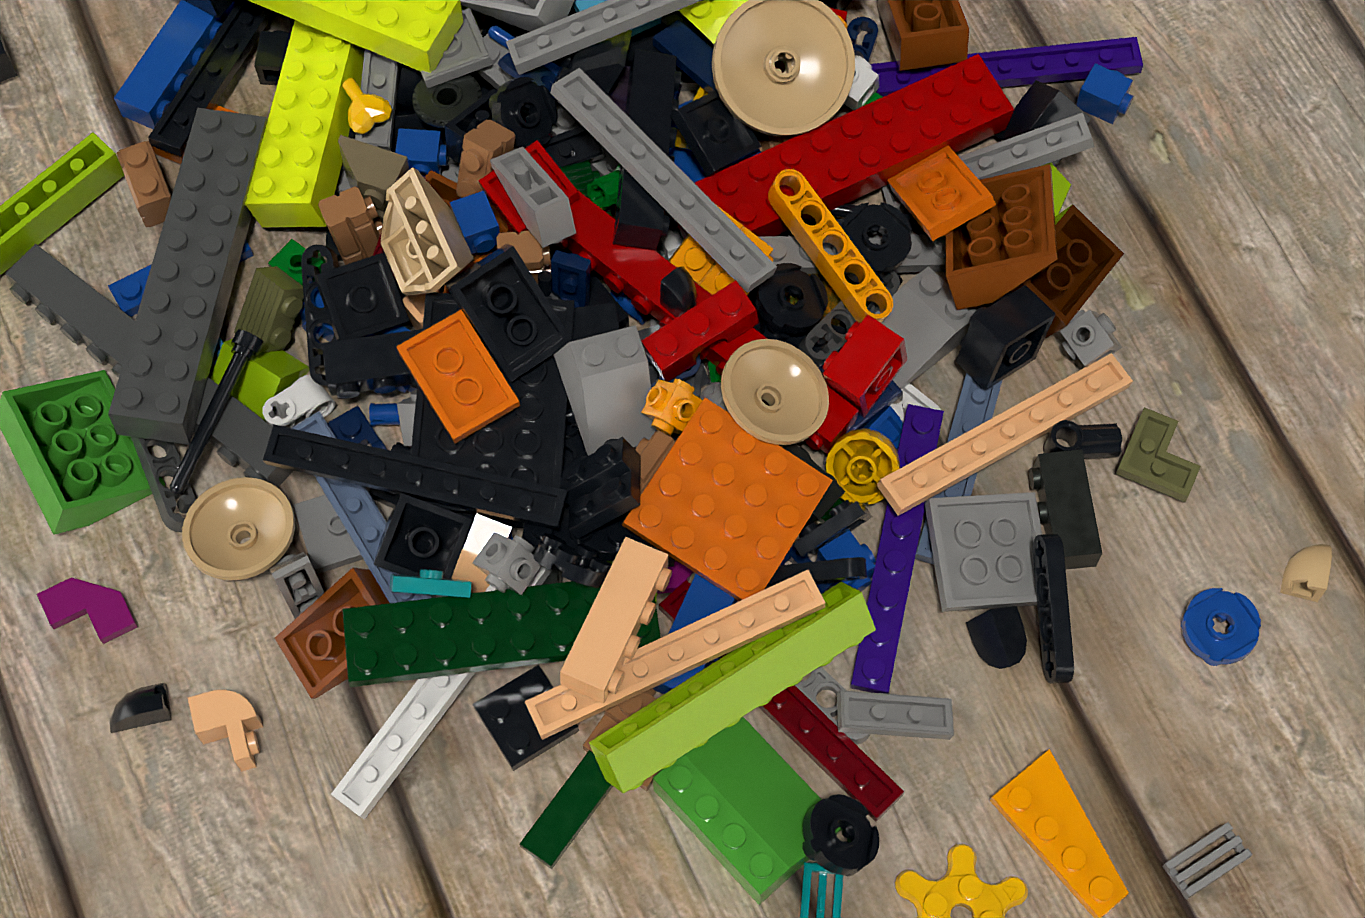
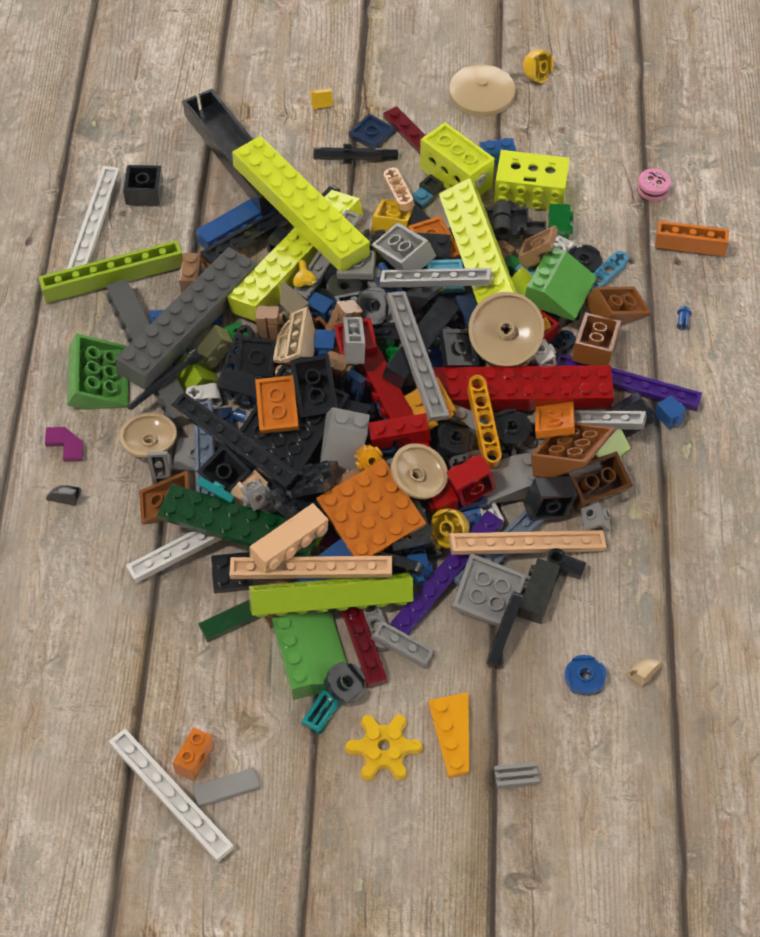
camera: 25 degrees right, 10 degrees down
dark grey beam [131,437,196,532] -> none
light nougat brick [188,690,263,772] -> none
black brick [660,266,697,318] -> none
black brick [966,606,1027,669] -> none
olive plate [1116,407,1201,502] -> none

